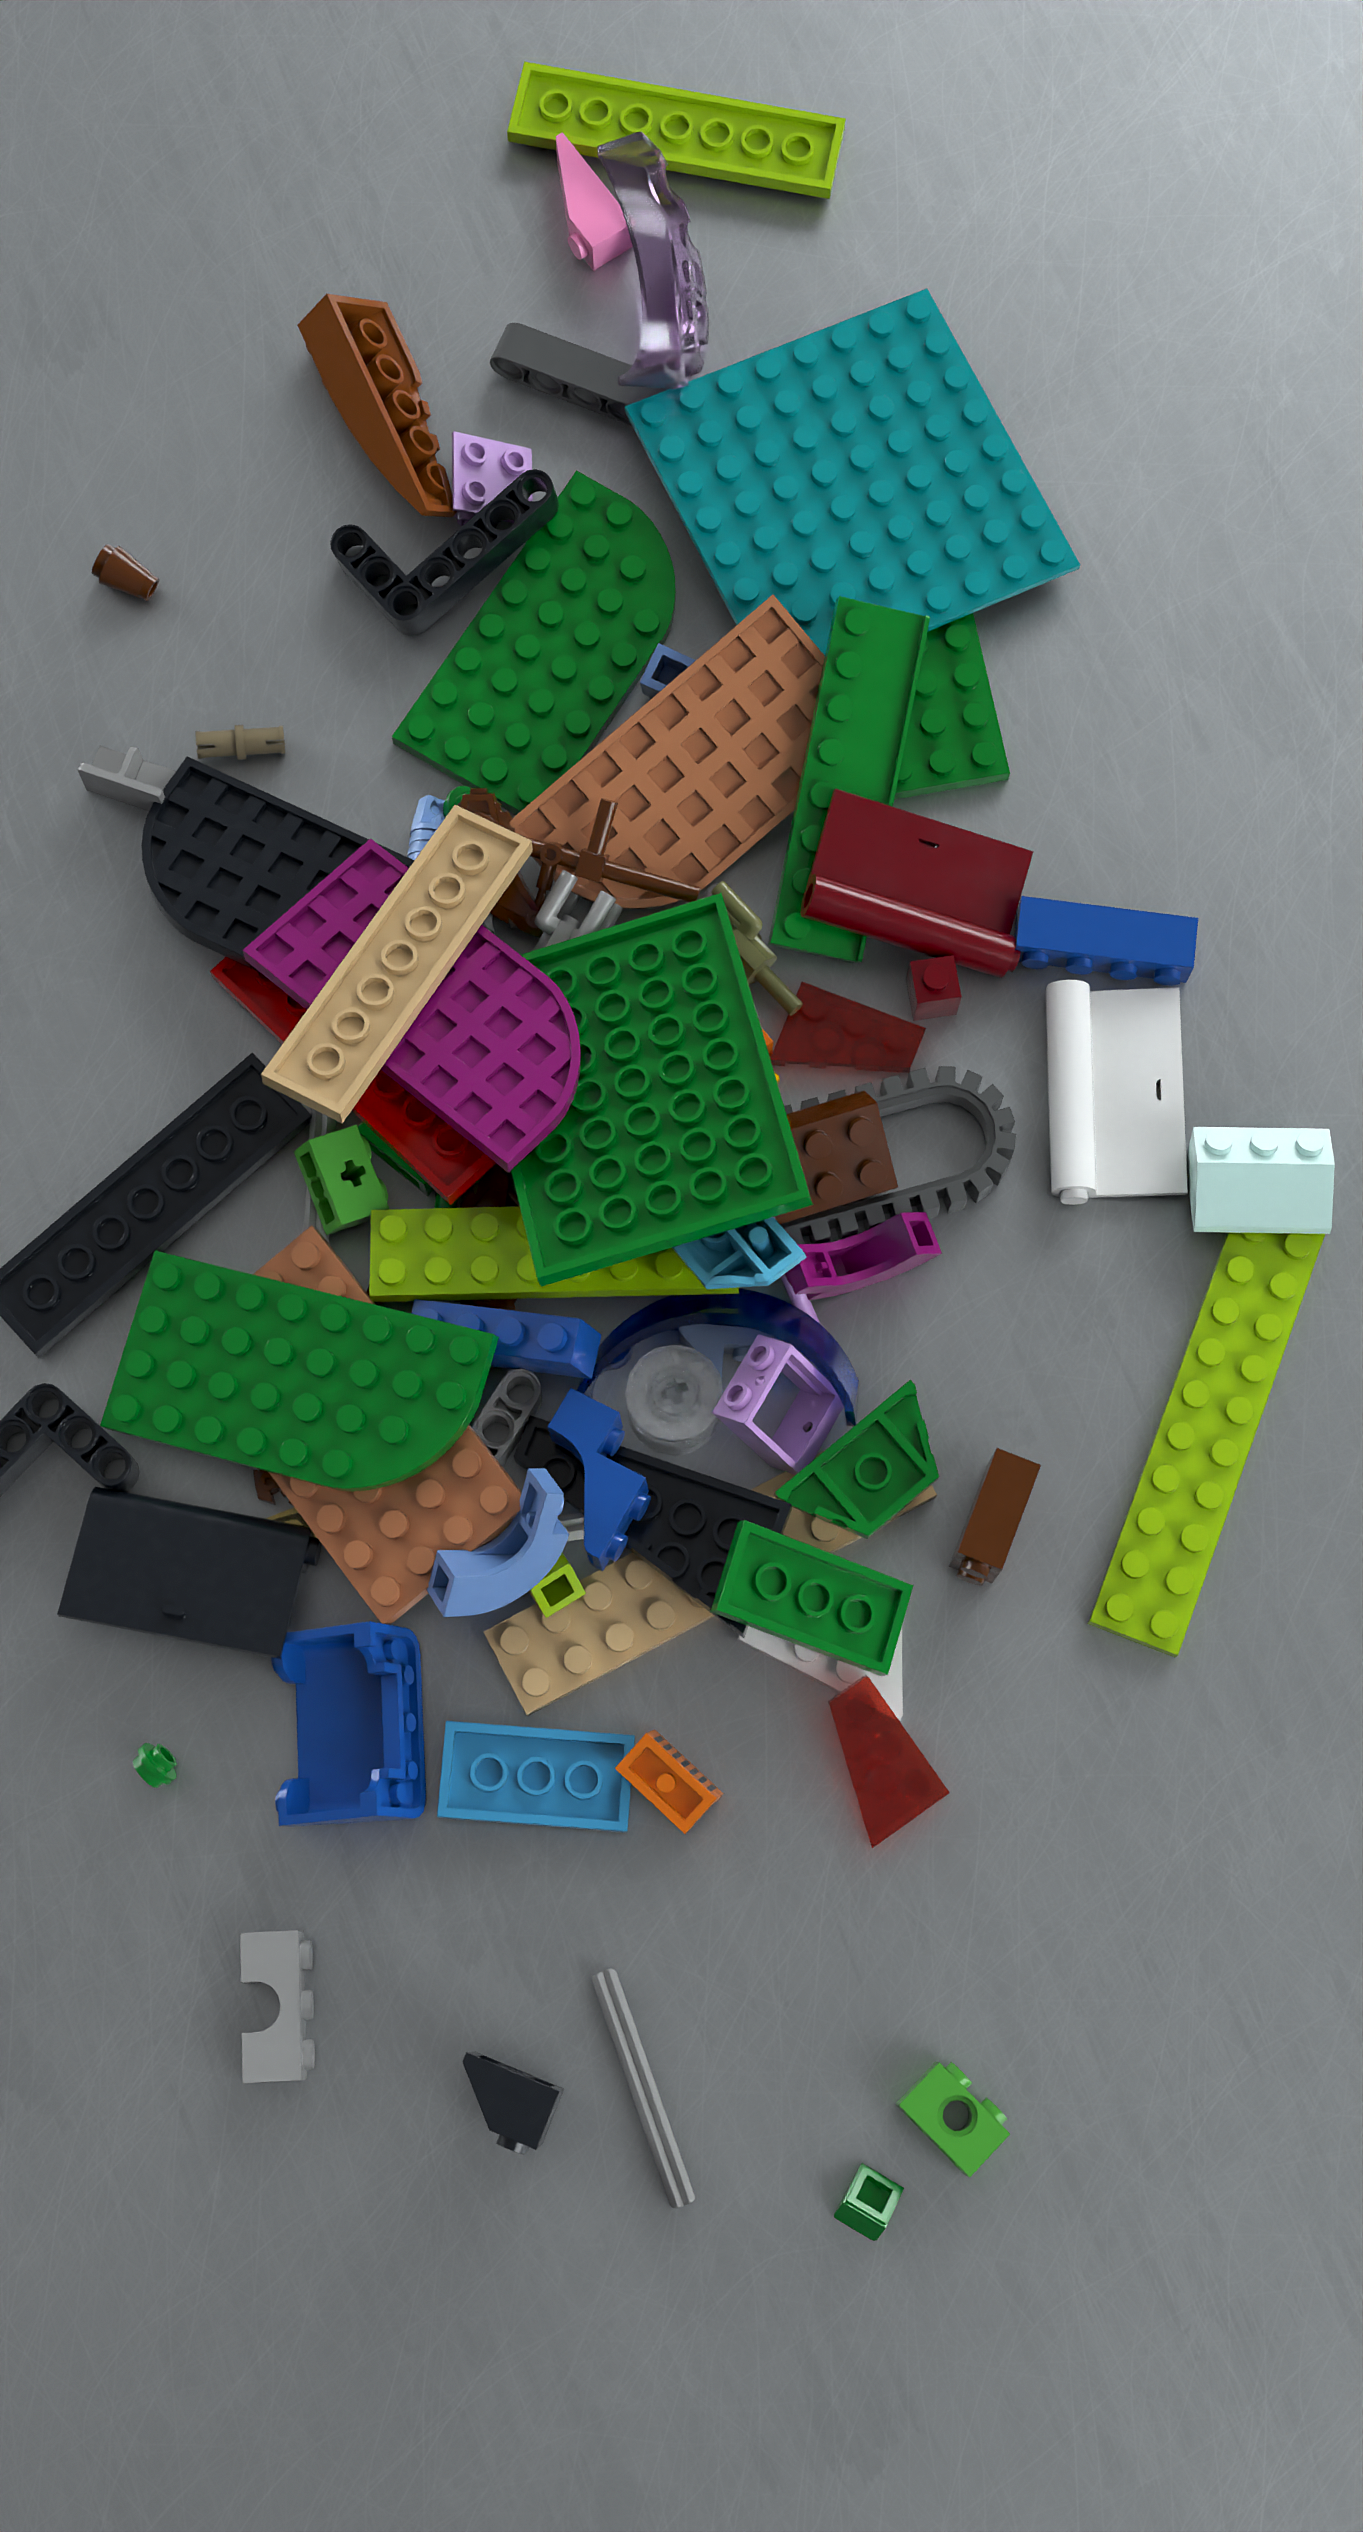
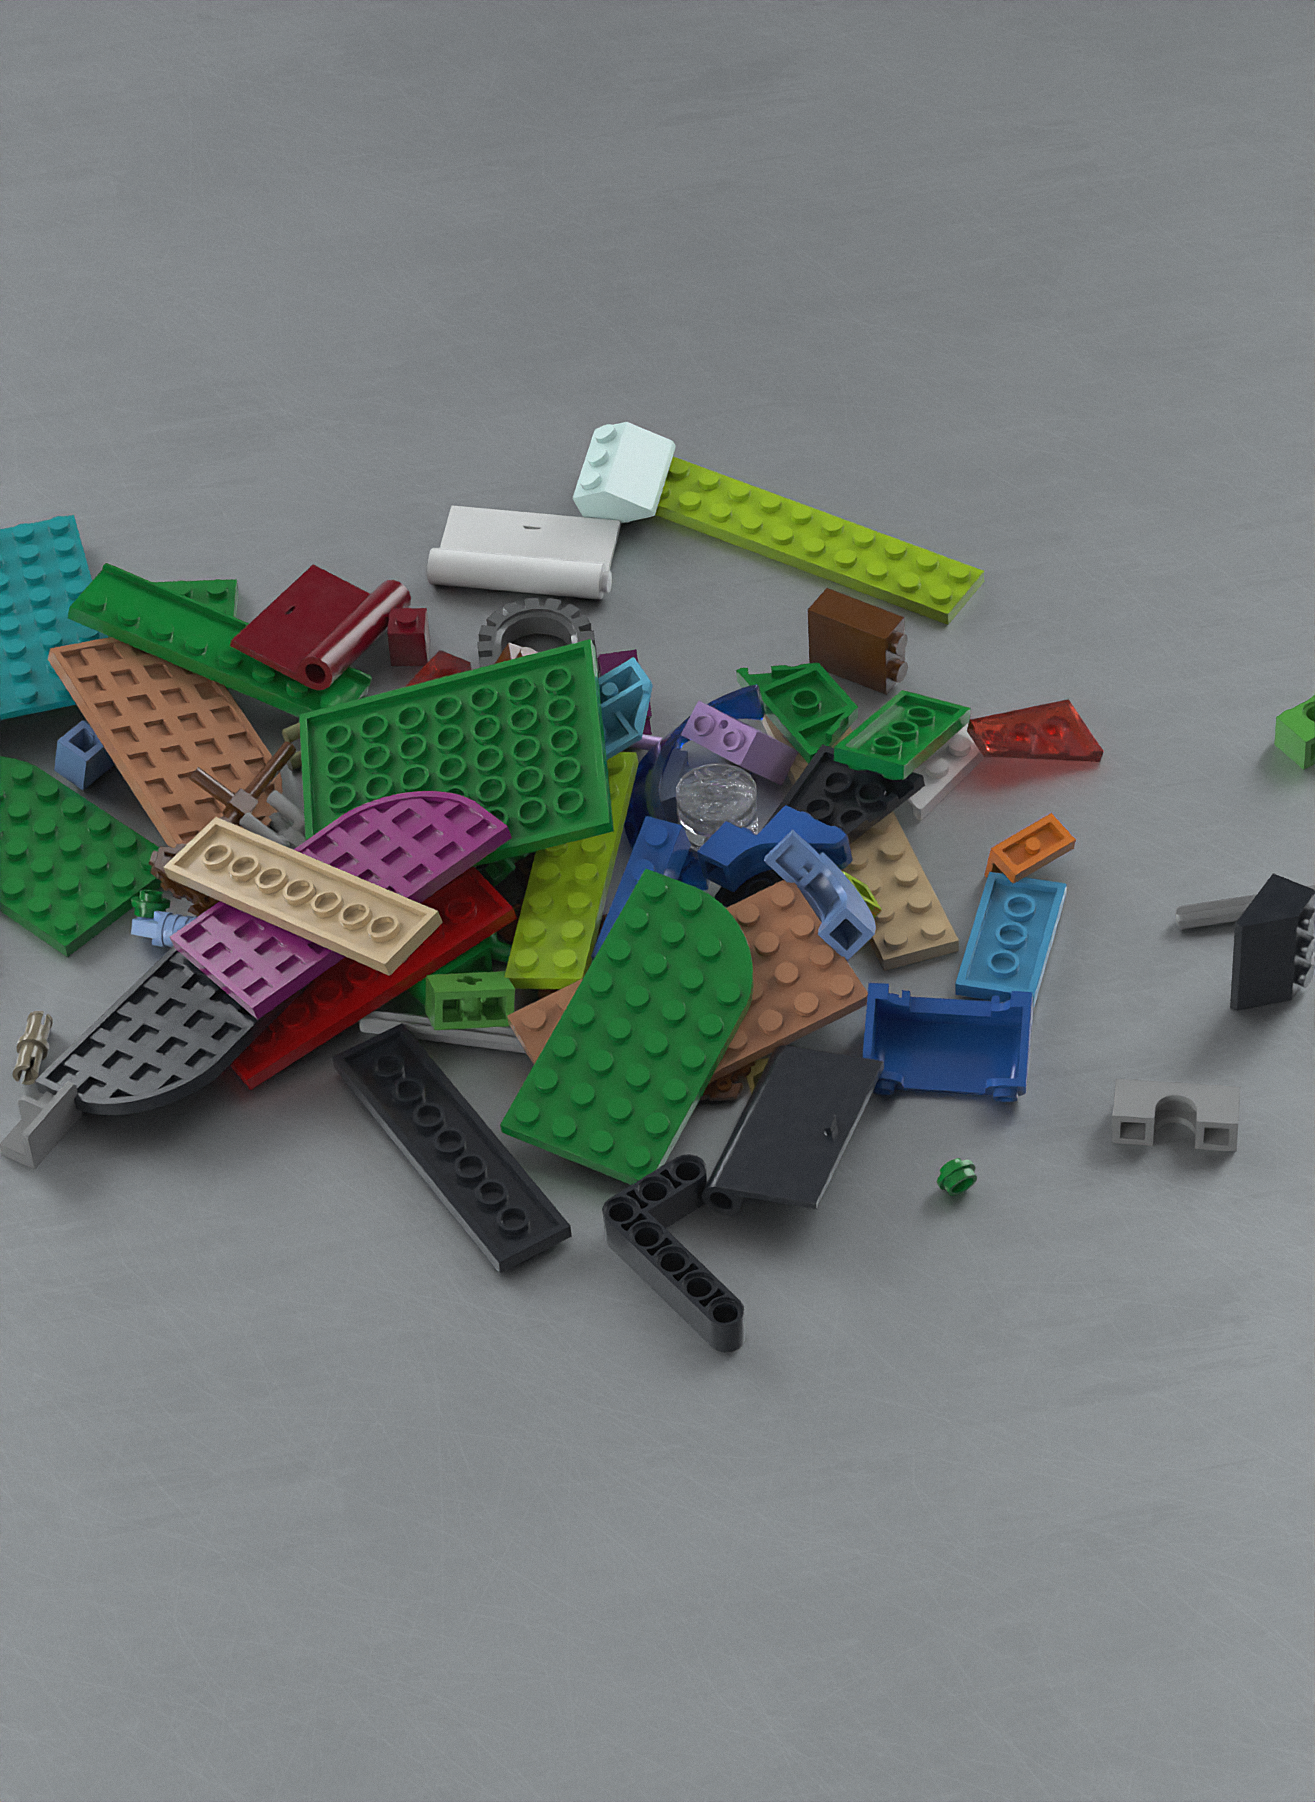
camera: 75 degrees left, 30 degrees down
blue brick [1014,896,1198,986] -> none

